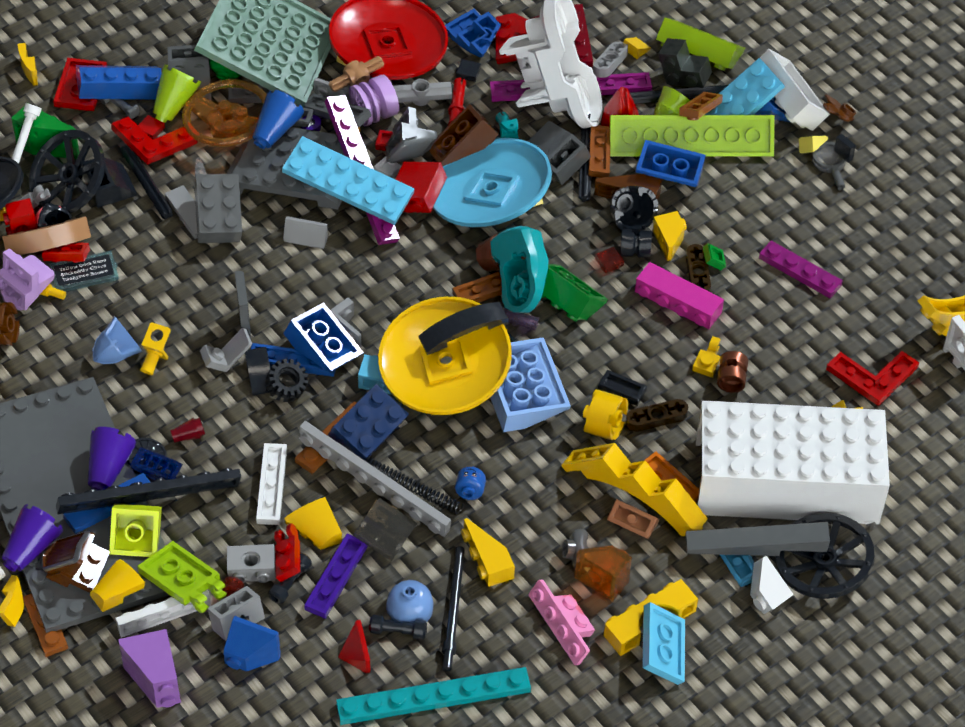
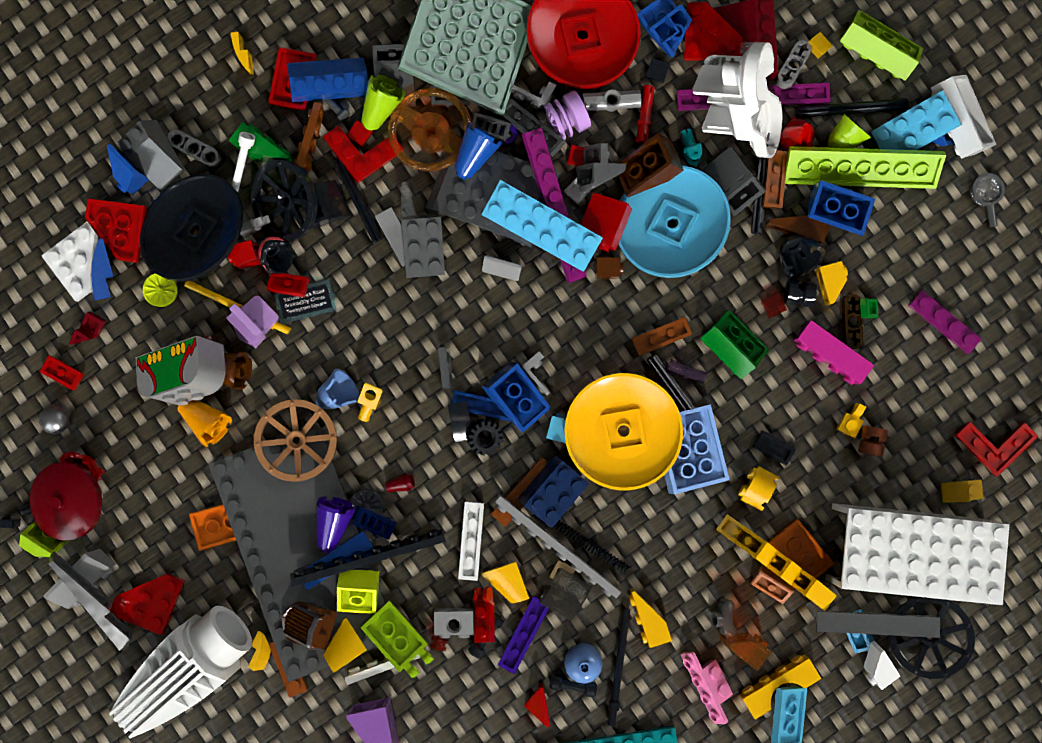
camera: 10 degrees right, 35 degrees up
medium nougat slope [2,216,91,255] -> none
dark purple cone [2,504,63,572] -> none
light grey bracket [200,328,252,372] -> none
light grey brick [207,586,265,641] -> none
blue slope [223,616,281,671] -> none
medium nougat axle [329,56,384,92] -> none
black slope [418,302,509,355] -> none
blue head [455,467,486,500] -> none
teal piece [476,226,549,313] -> none
dark brown beam [626,399,689,432] -> none
pearl dark grey brick [659,38,712,88] -> none
dark orange plate [679,92,723,120] -> none
light yellow slope [799,136,828,153] -> none
reddish brown plate [823,94,856,122] -> none
black tile [834,134,856,162] -> none
none -> medium nougat wheel [254,399,337,482]
none -> dark orange wing [293,102,324,187]
none -> reddish brown brick [596,257,623,279]

